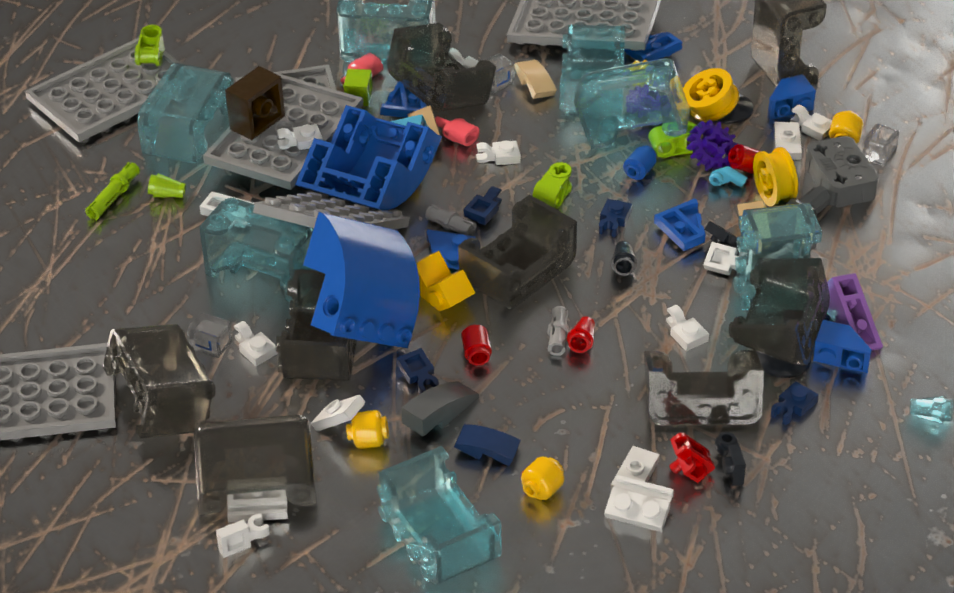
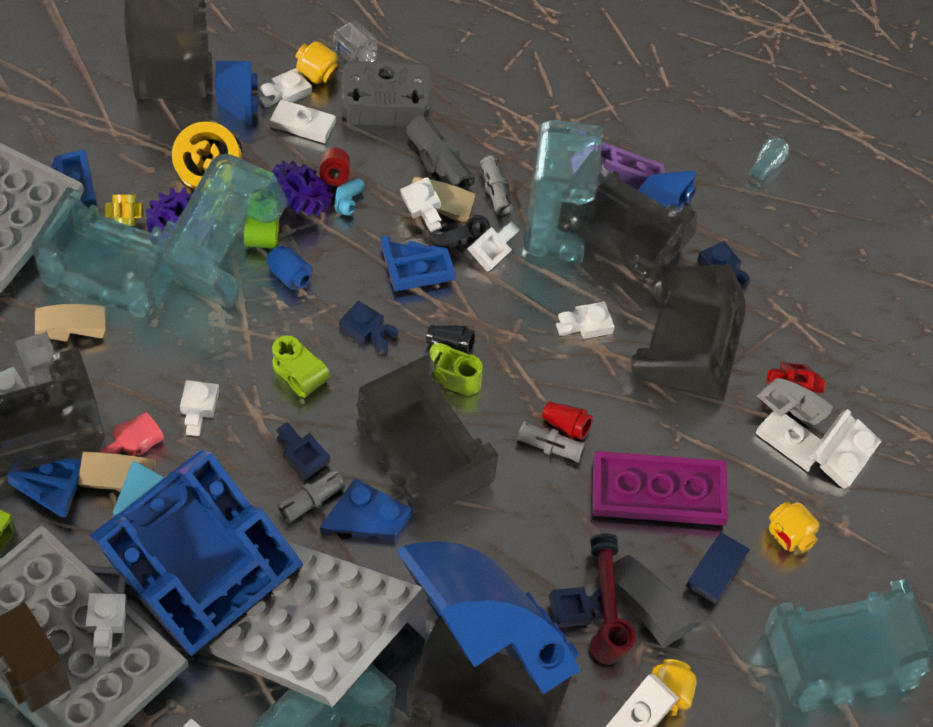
camera: 80 degrees left, 15 degrees up
yellow brick [416,251,475,311] -> none
red brick [461,324,492,366] -> none
black plate [715,432,746,486] -> none
yellow wheel [753,147,798,207] -> none
none -> white plate [400,177,442,233]
none -> lime piece [418,343,483,396]
none -> dark red piece [590,533,636,665]
none -> magenta plate [592,451,728,526]
none -> light grey slope [757,378,833,429]

